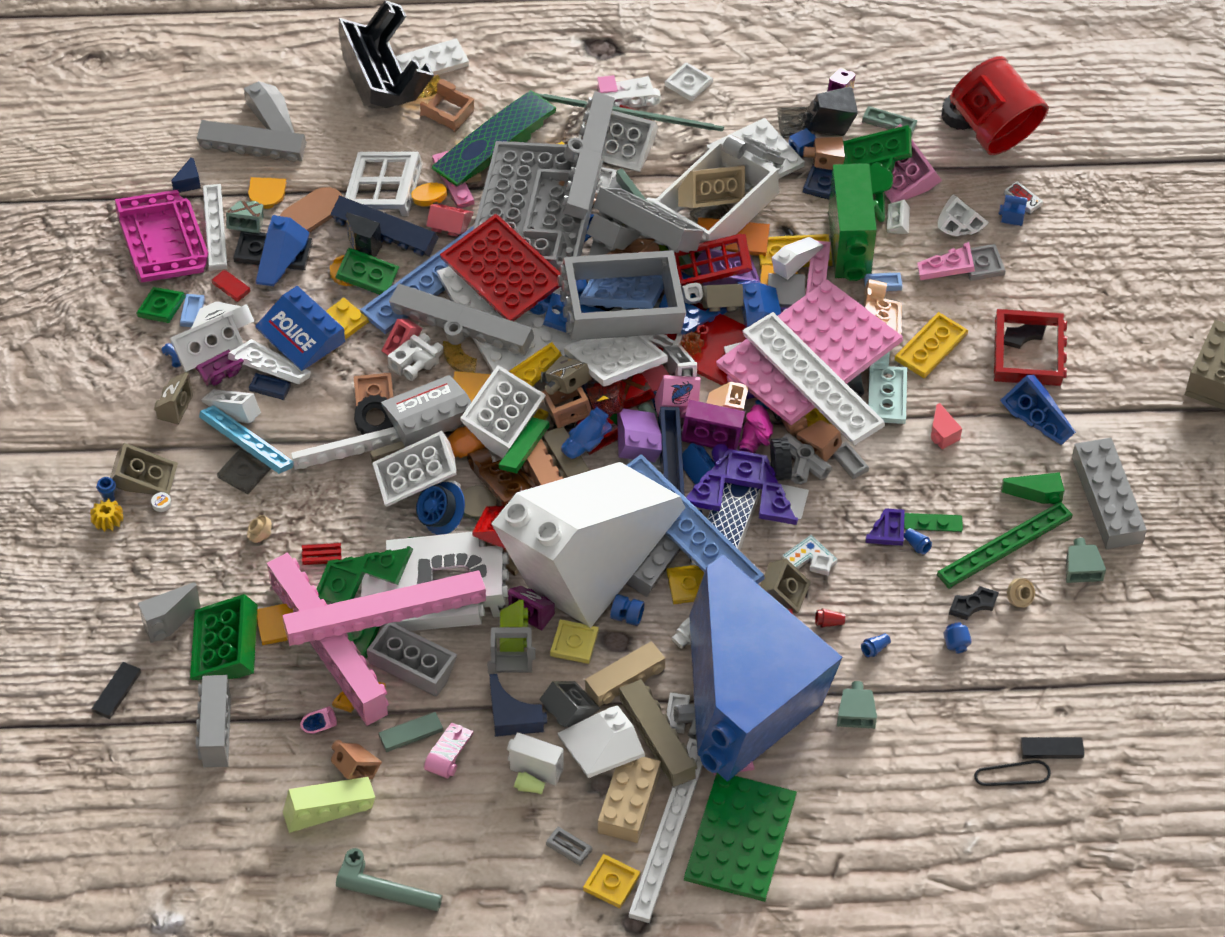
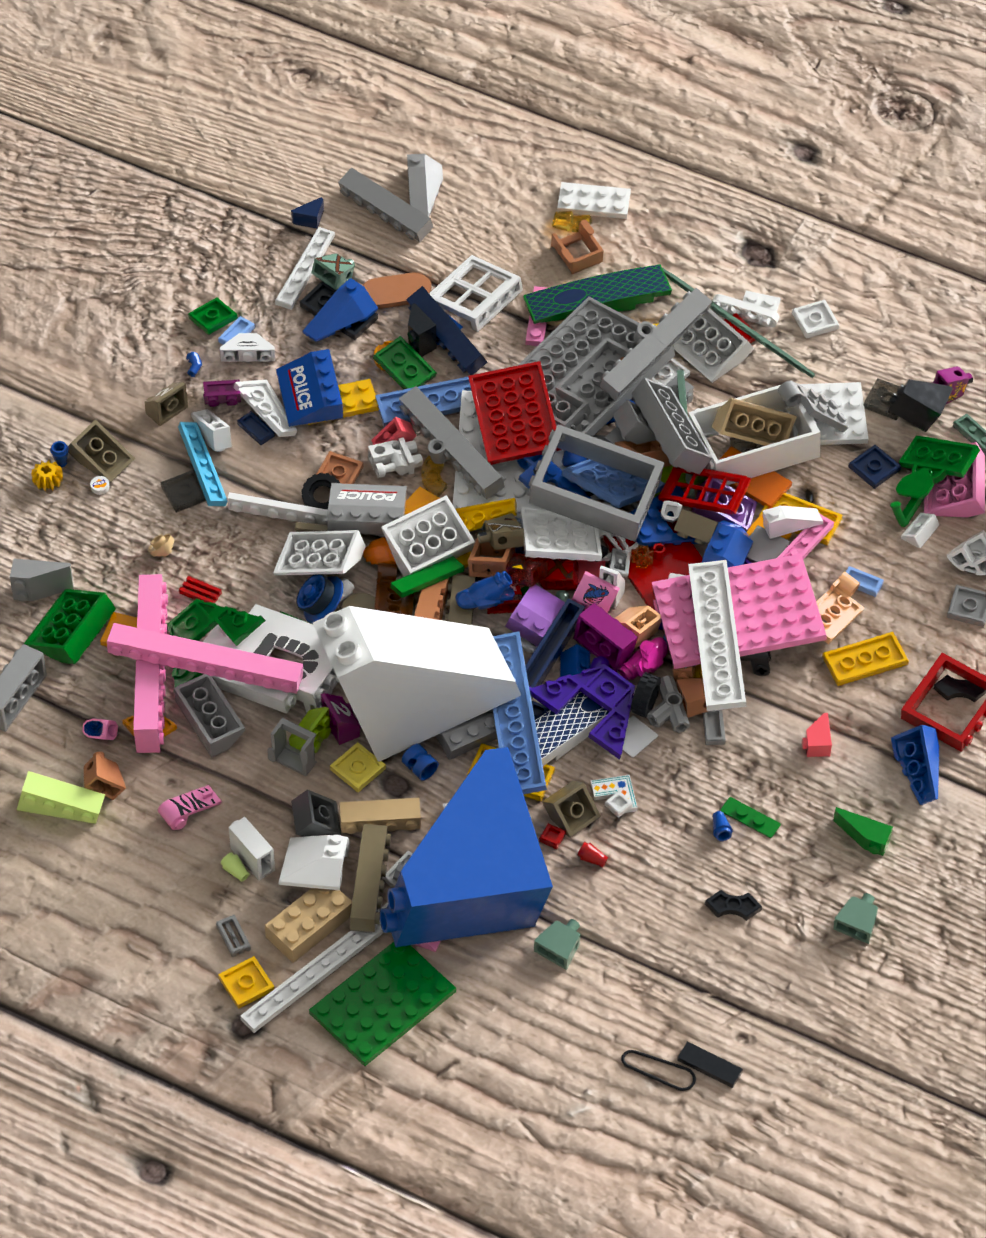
camera: 30 degrees right, 0 degrees up
dark pink slope [115,190,208,283] -> none
white hinge [169,304,254,372] -> none
red tile [211,269,251,302] -> none
light orange tile [248,177,287,209] -> none
sand green axle [336,848,442,912] -> none
black wedge [338,0,434,108] -> none
sand green tile [378,712,443,752] -> none
light orange tile [411,183,447,207] -> none
coral slope [426,204,474,237] -> none
dark blue arch [489,674,547,737] -> none
bright pink brick [597,75,617,102] -> none
blue brick [789,128,816,158] -> none
nougat torso [803,137,845,170] -> none
green brick [828,164,877,281] -> none
blue cone [861,633,891,657] -> none
dark purple wing [865,508,905,546] -> none
light aqua hinge [868,351,907,424] -> none
bright pink wing [917,242,975,280] -> none
green tile [937,501,1073,589] -> none
blue head [943,622,972,654] -> none
tan plate [1007,578,1035,608] -> none
light grey brick [1072,437,1147,549] -> none

